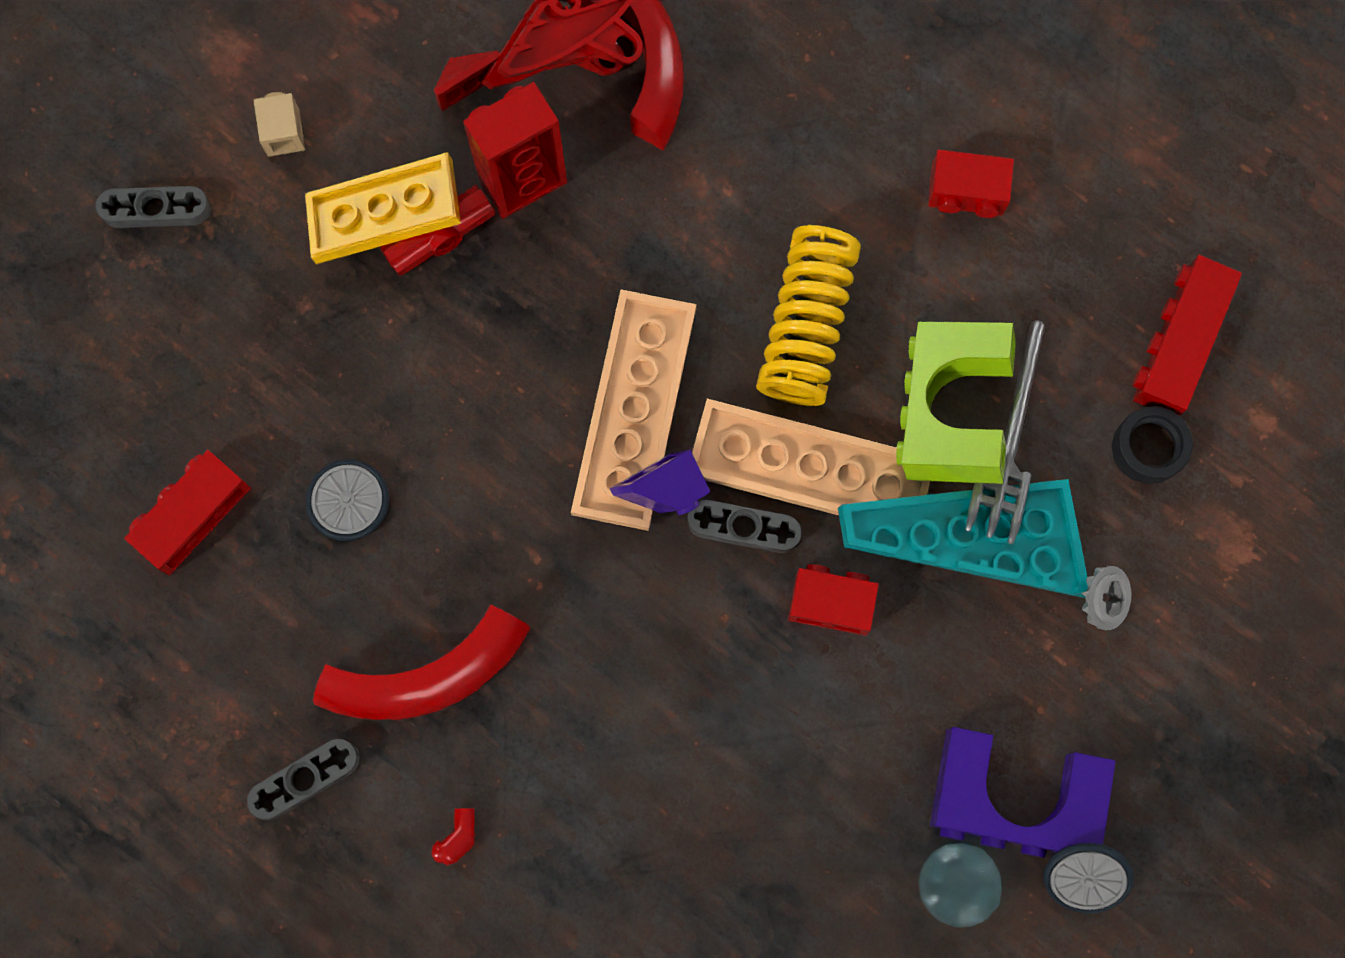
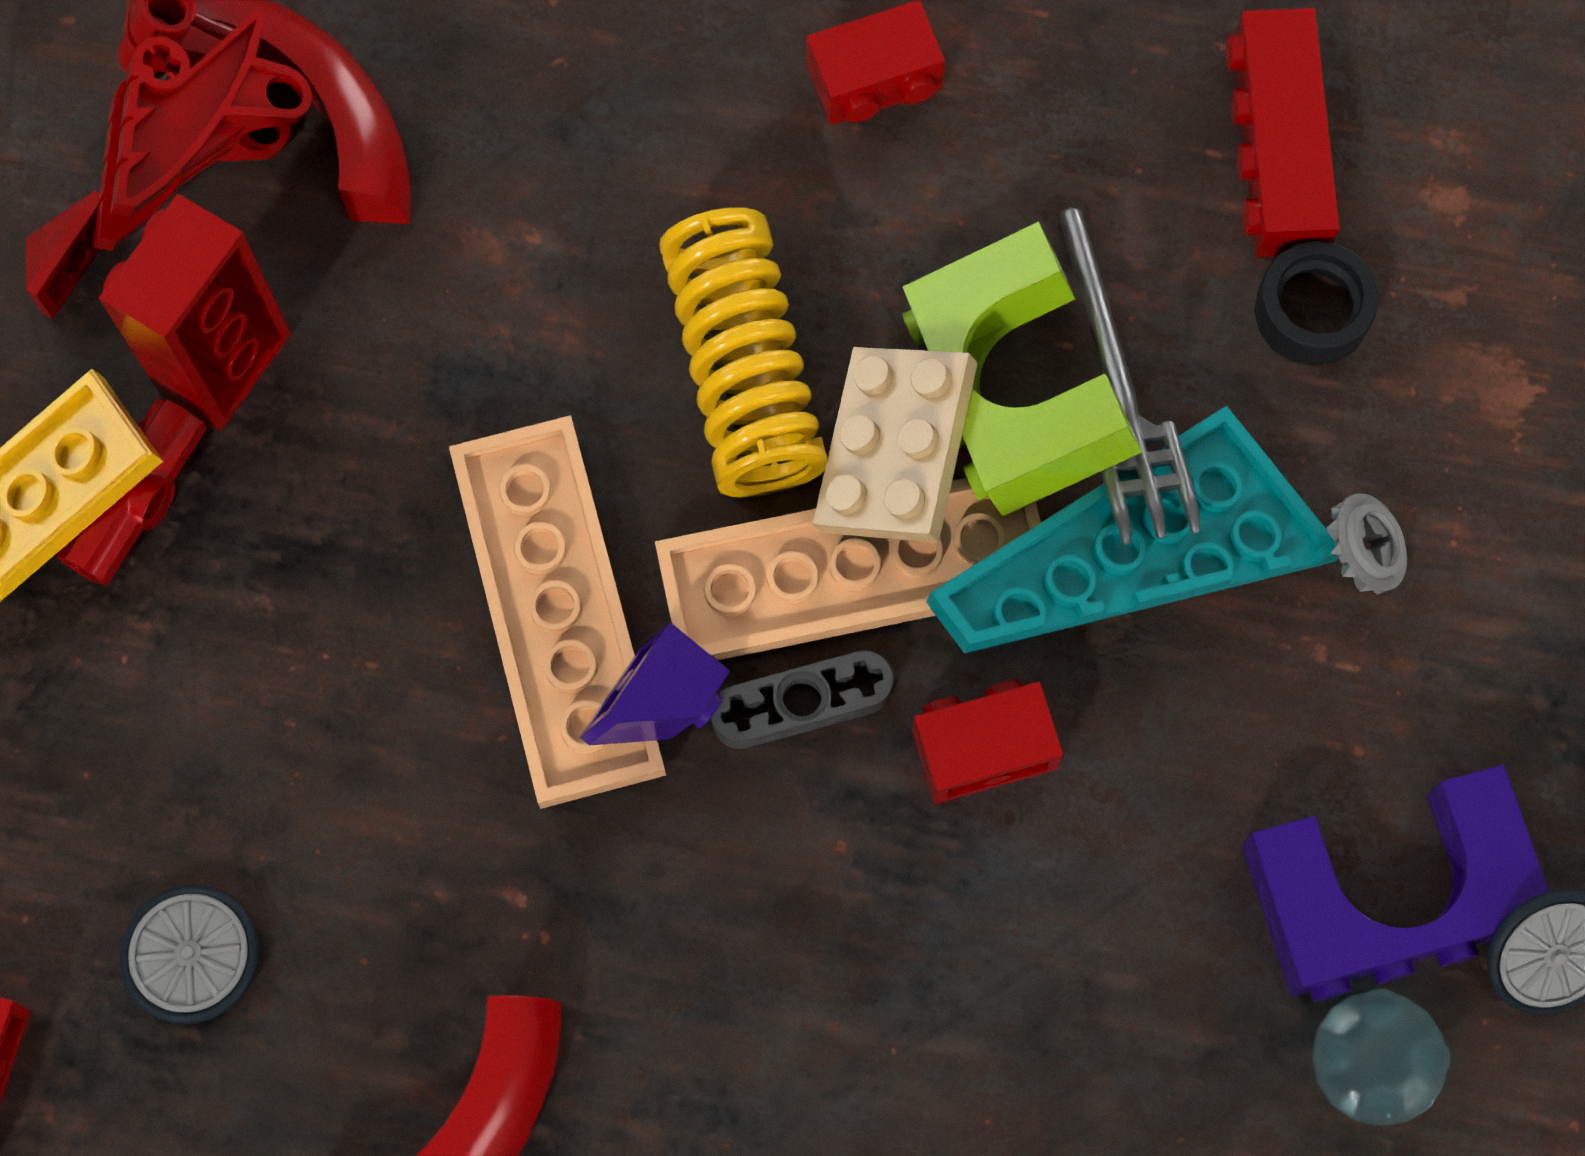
camera: 25 degrees left, 5 degrees down
none -> tan plate [813,347,978,543]

